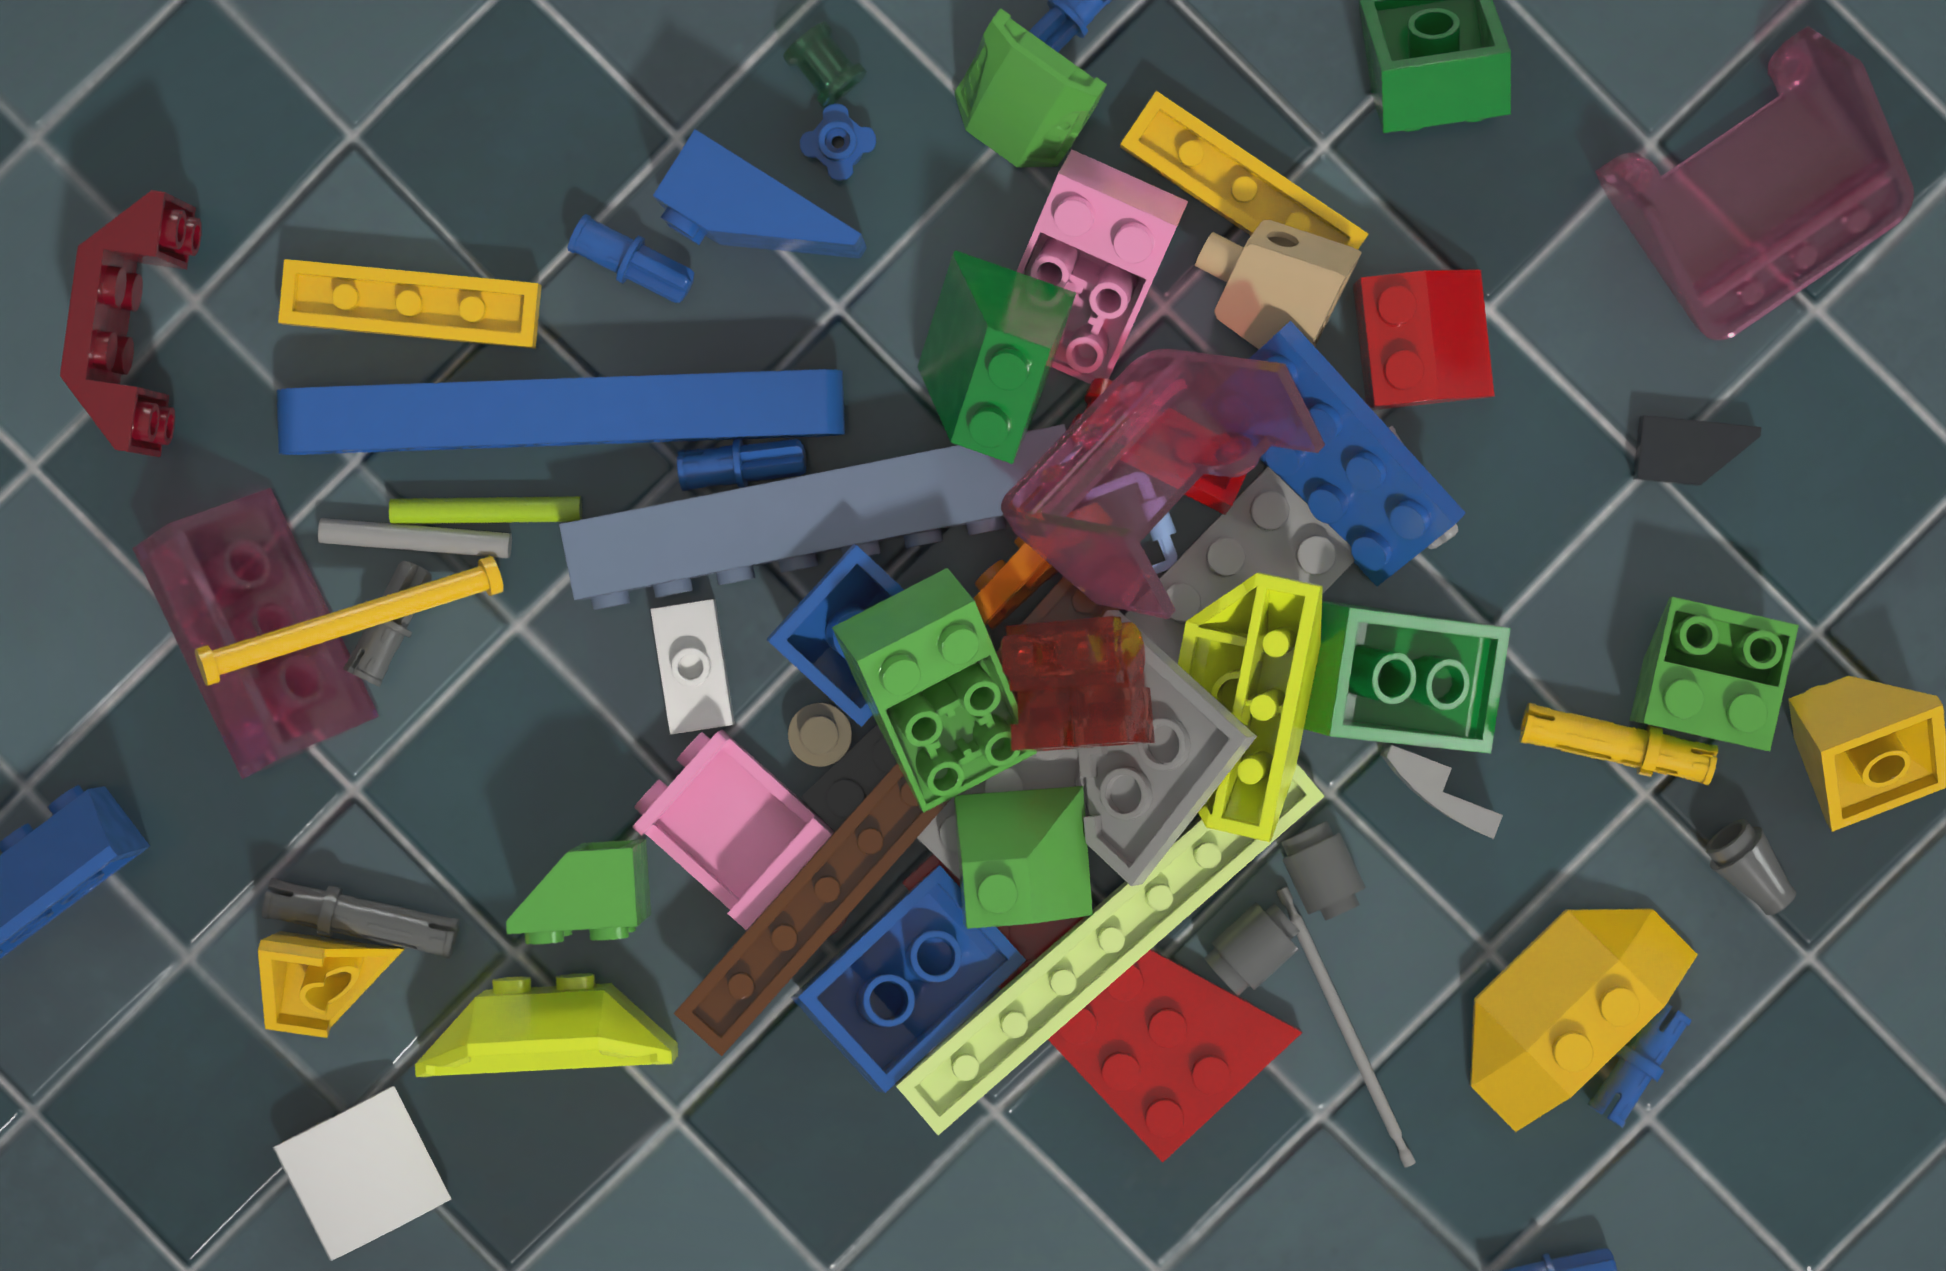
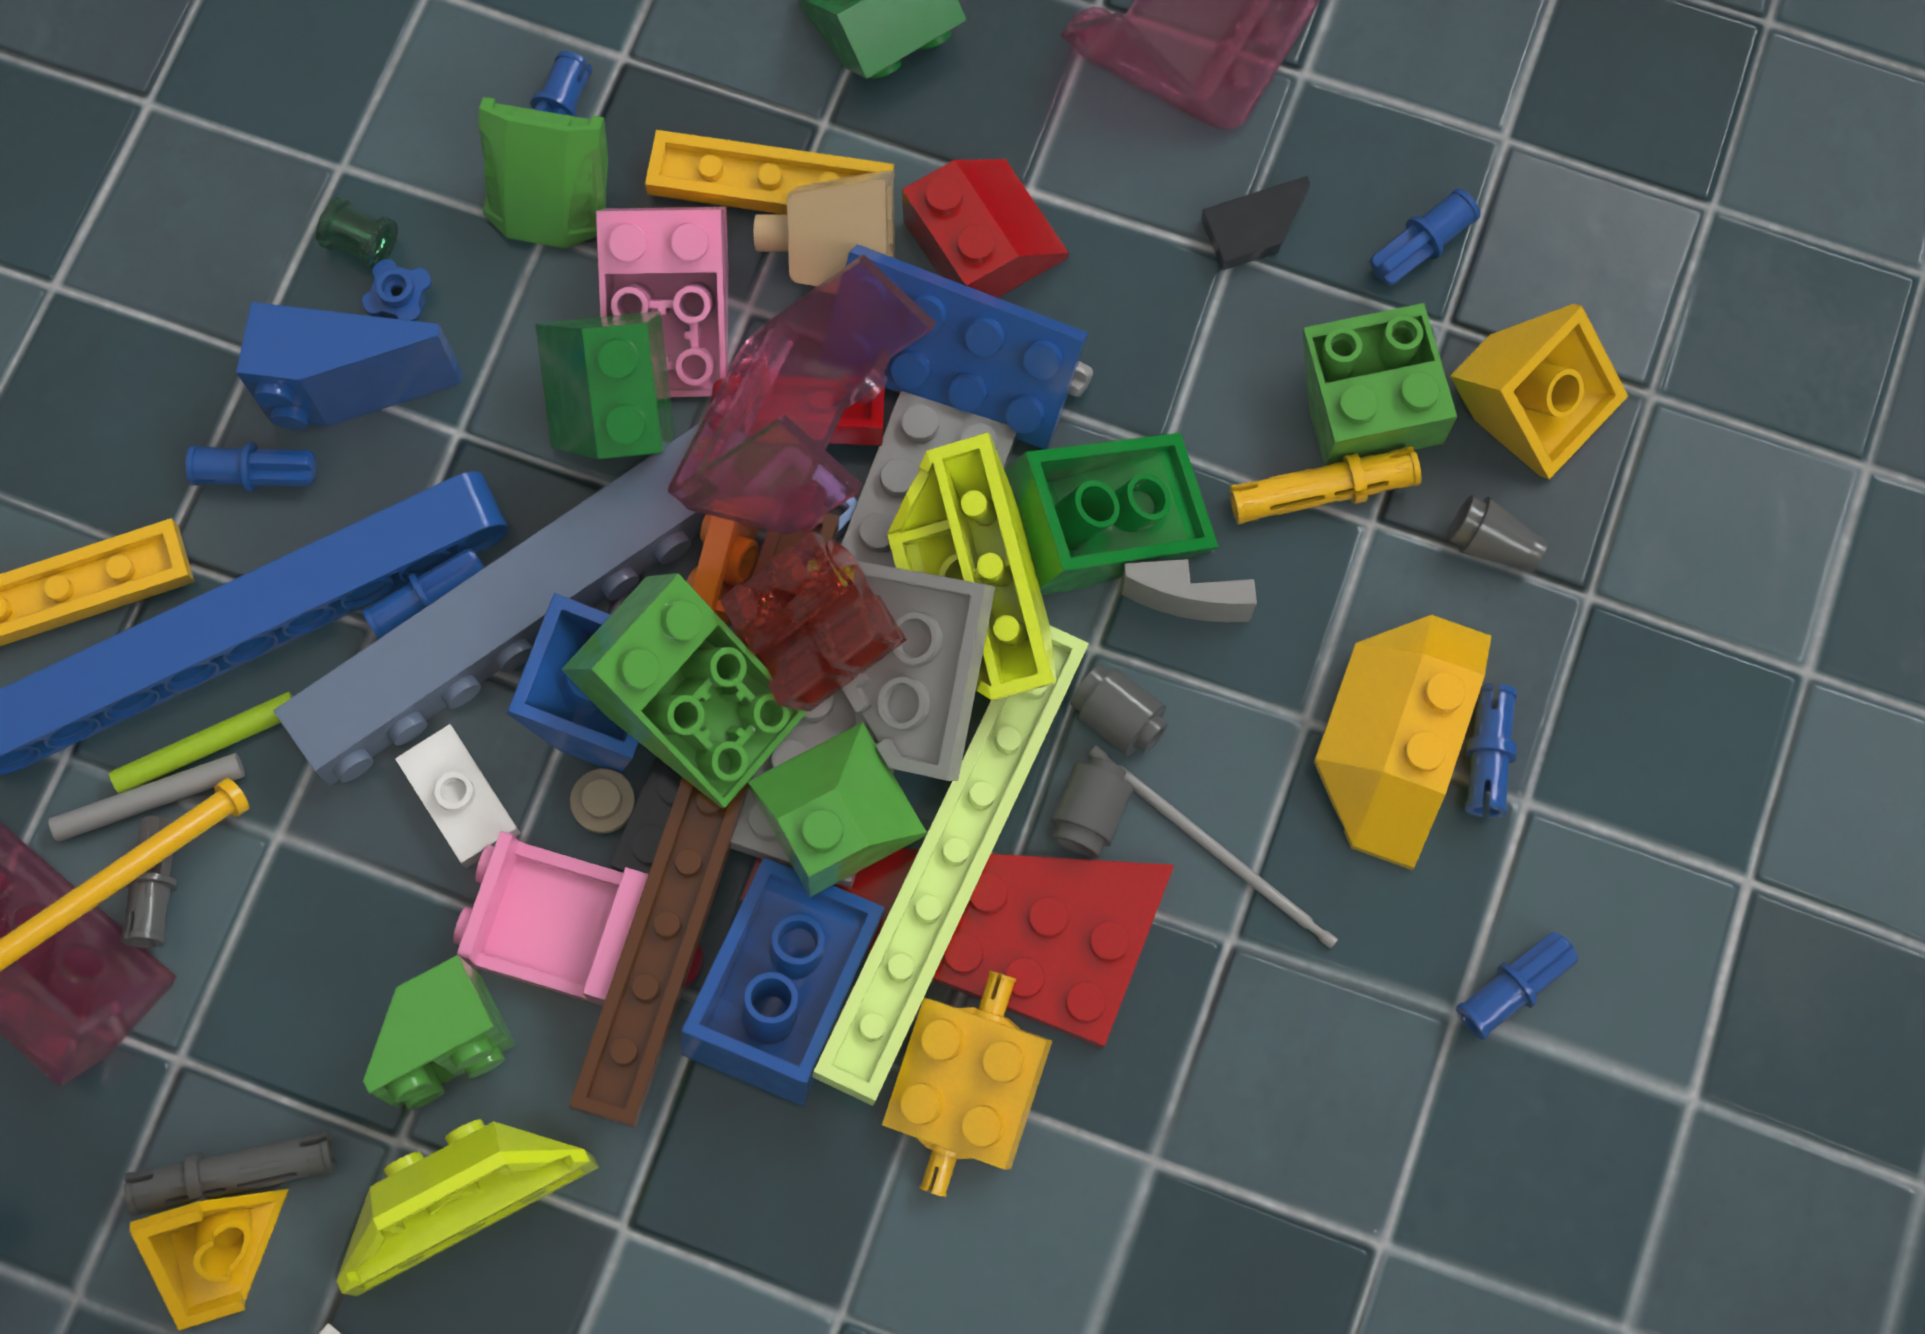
camera: 25 degrees left, 15 degrees down
none -> yellow plate [882,970,1052,1197]
none -> blue axle [1369,188,1481,286]

